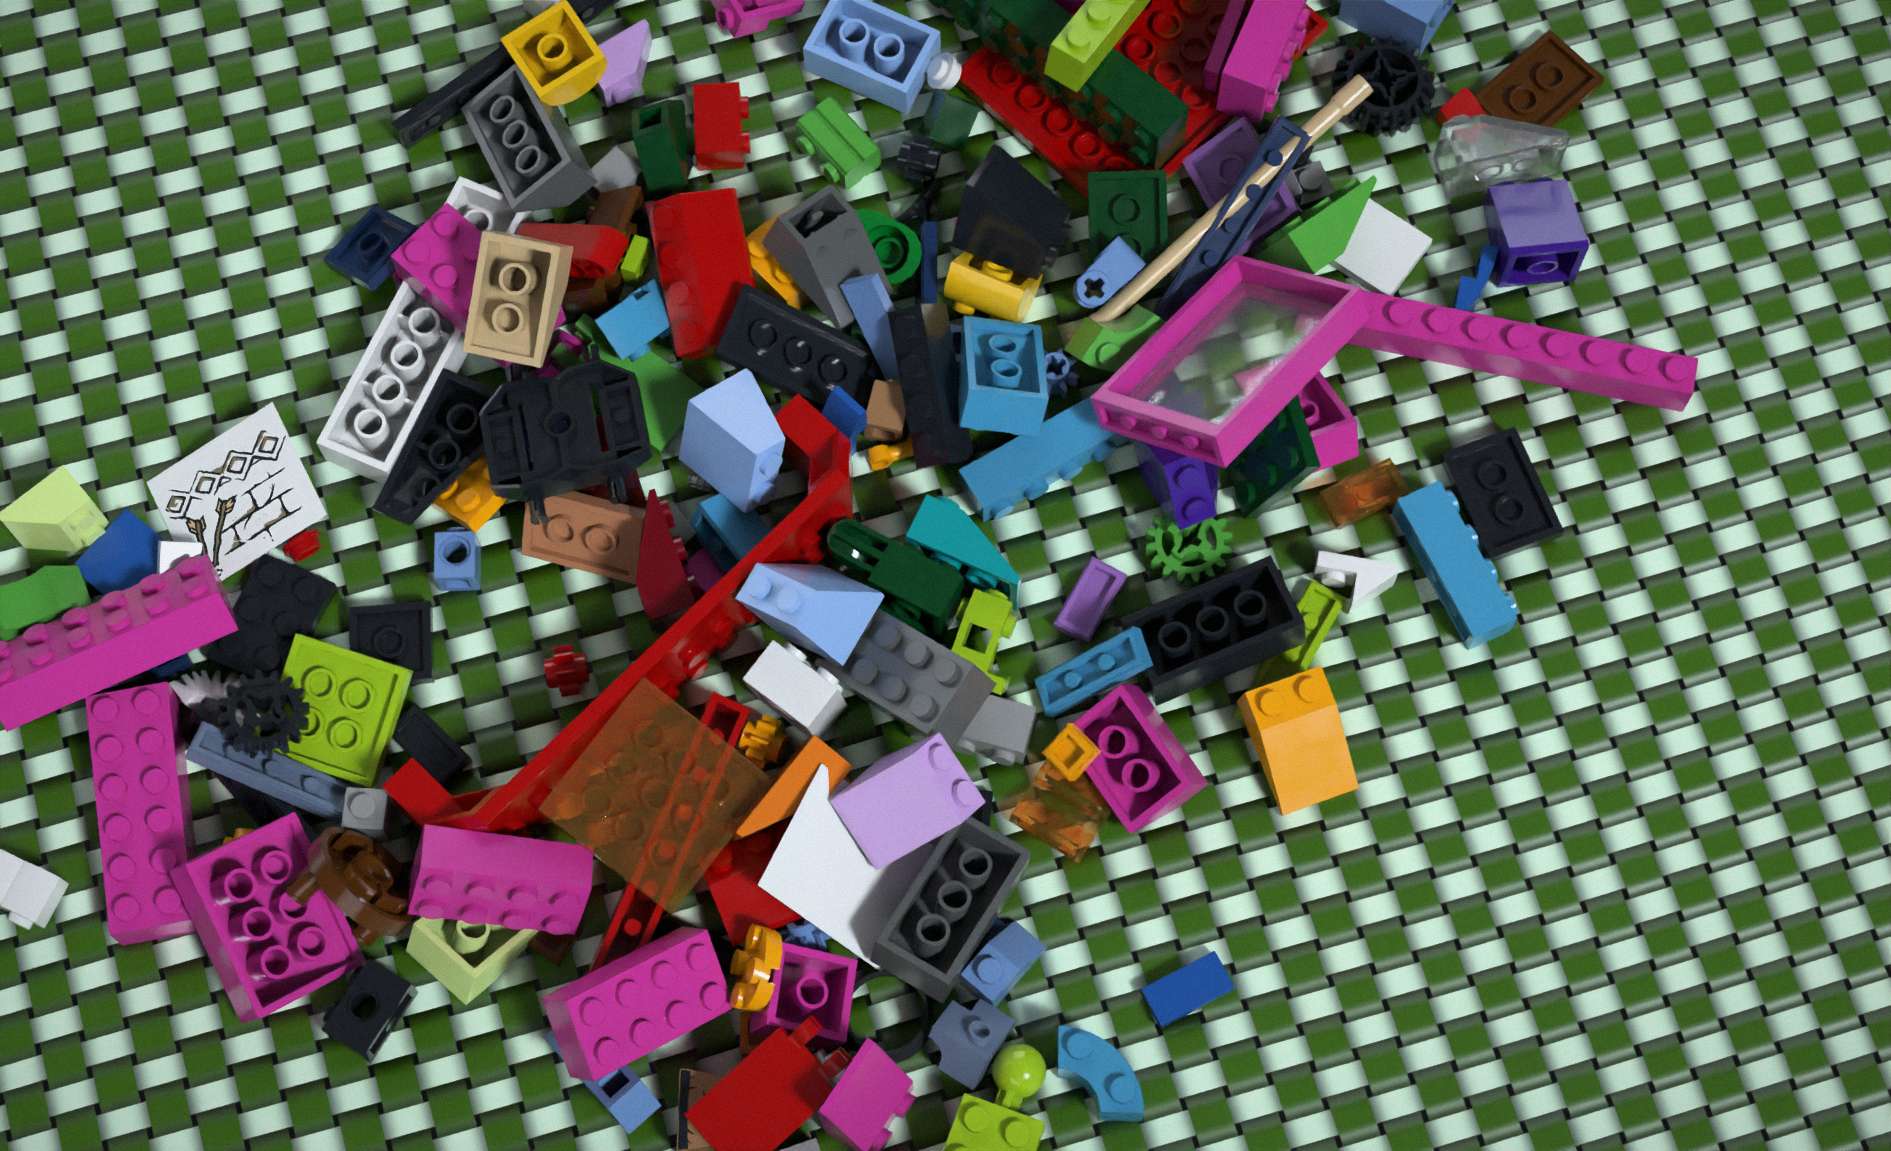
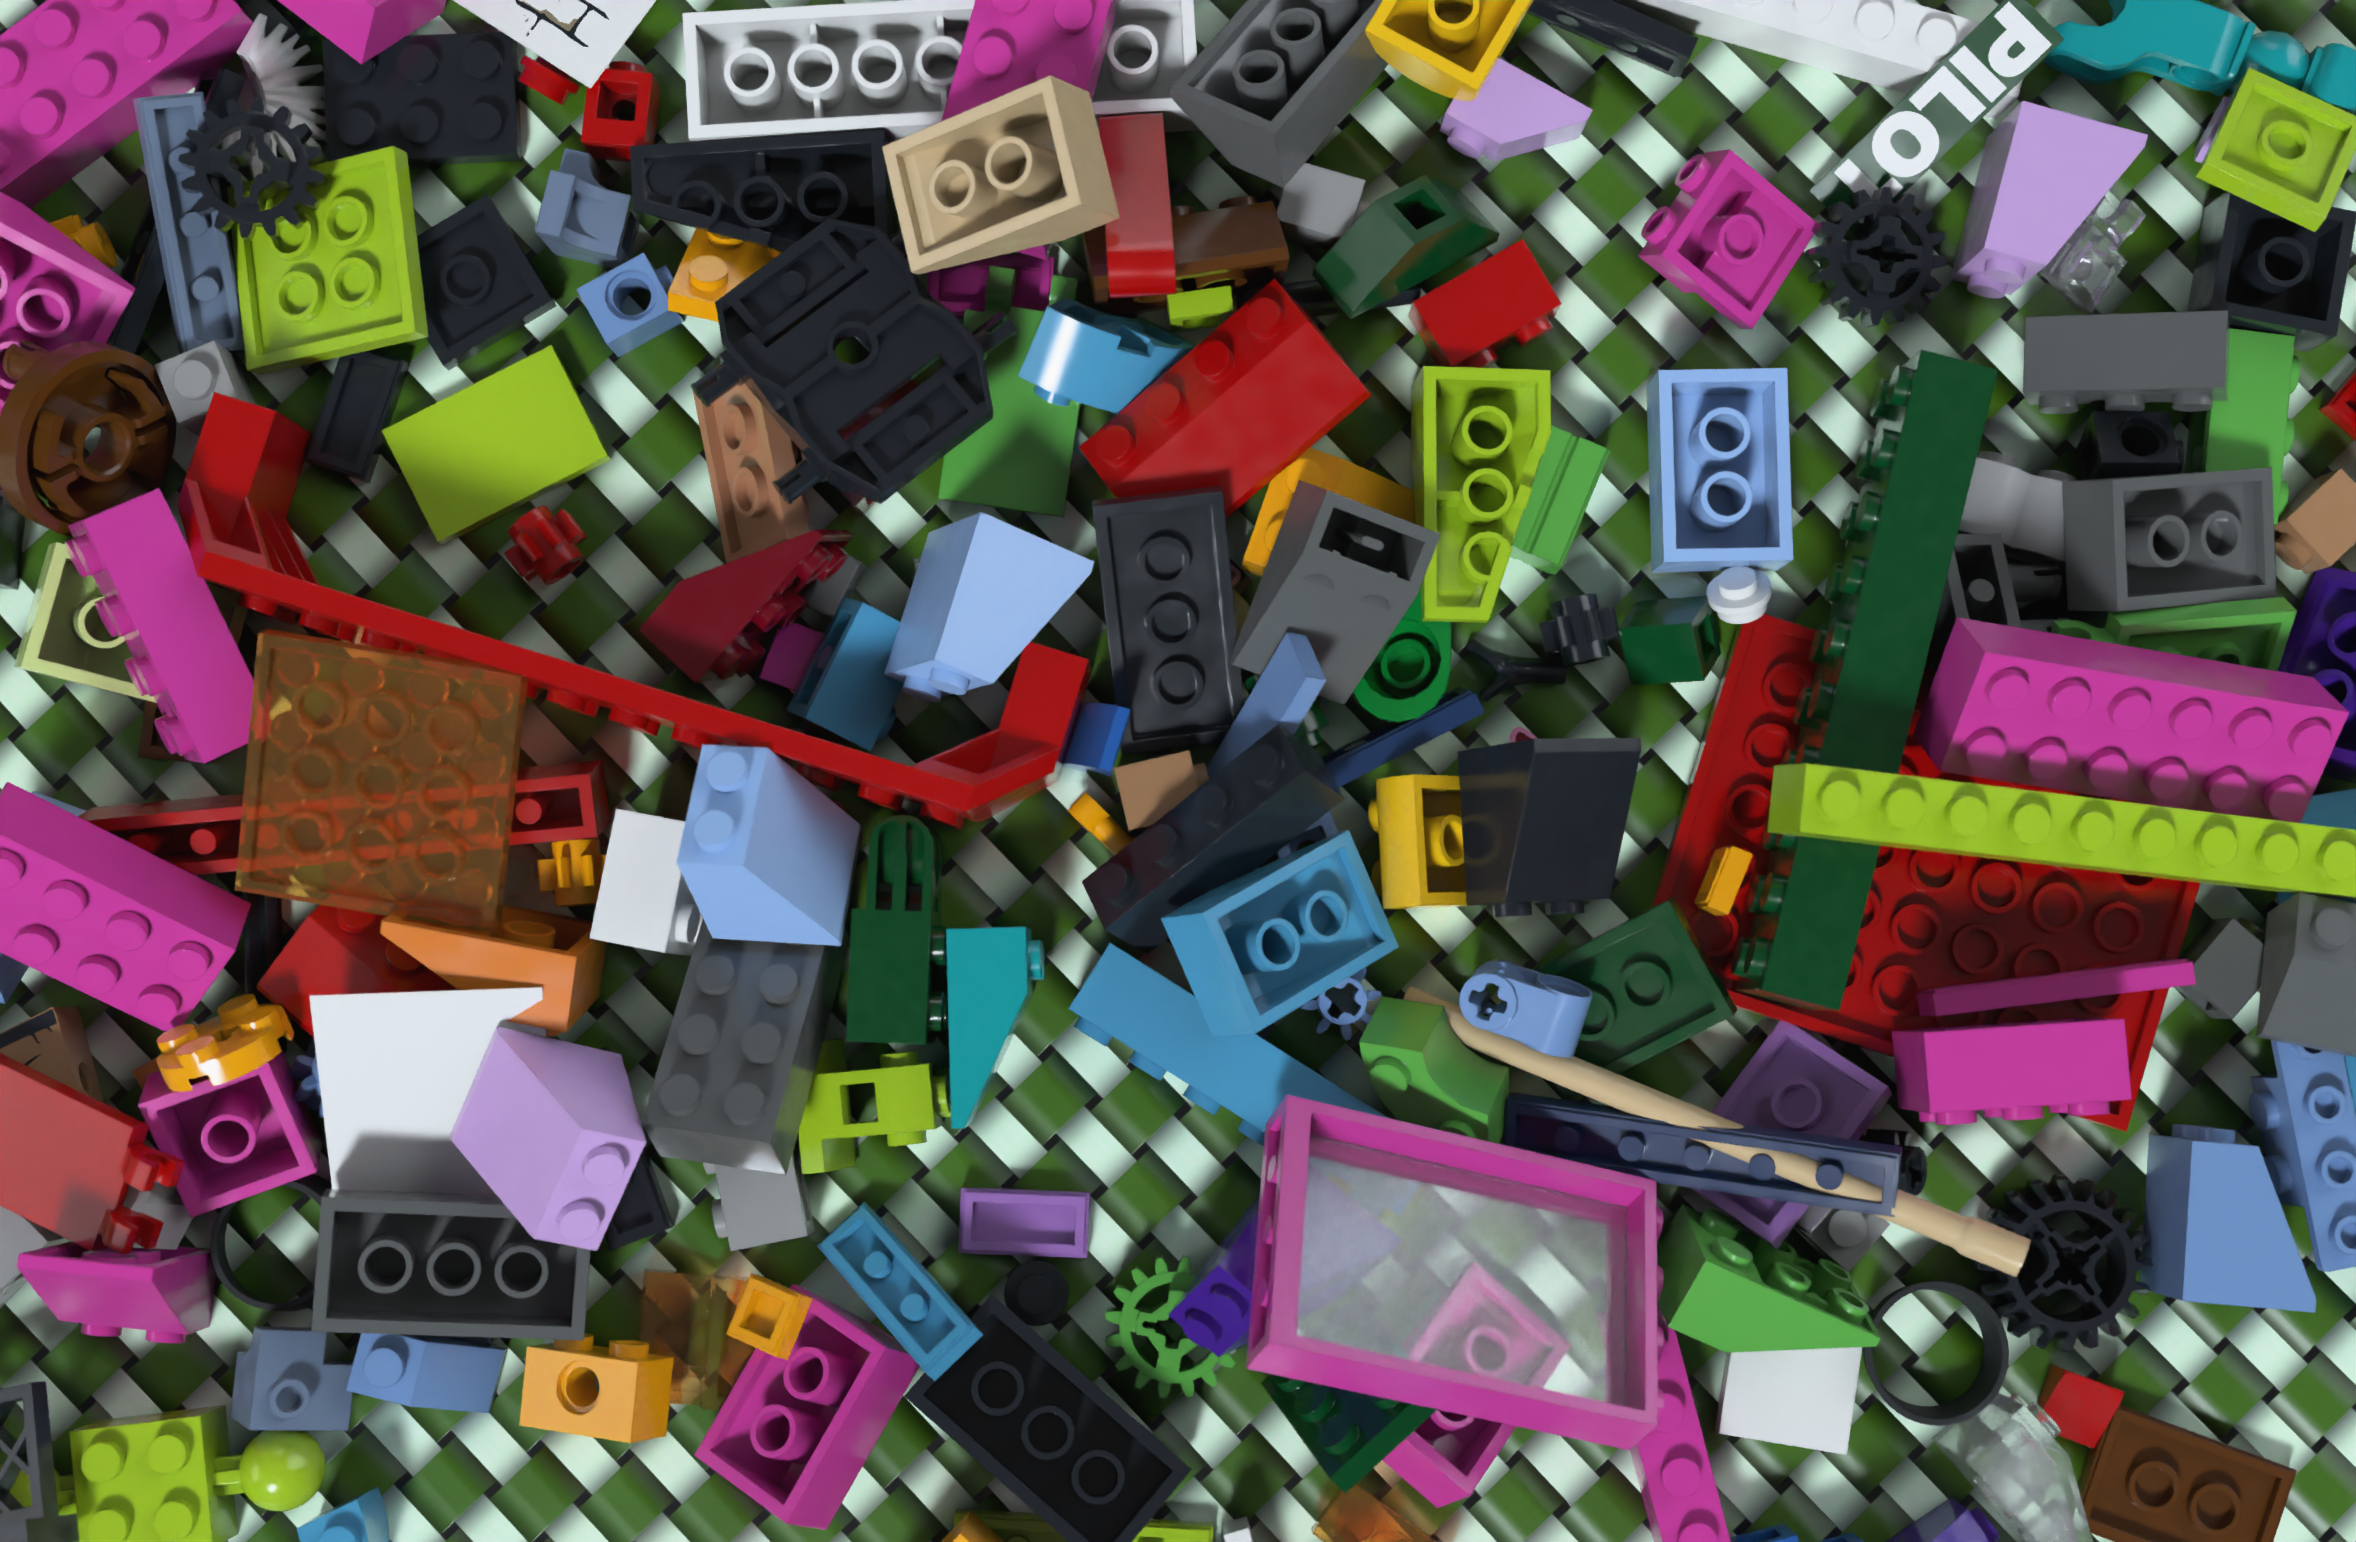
camera: 60 degrees right, 15 degrees up
none -> lime tile [382,345,612,545]
none -> light orange brick [519,1333,674,1443]
none -> sand blue brick [535,148,642,268]
none -> red brick [581,61,661,162]
none -> black plate [1004,1260,1069,1326]
none -> lime wedge [1411,366,1551,623]
none -> light orange tile [1694,845,1753,916]
none -> black tyre [1862,1281,2009,1426]

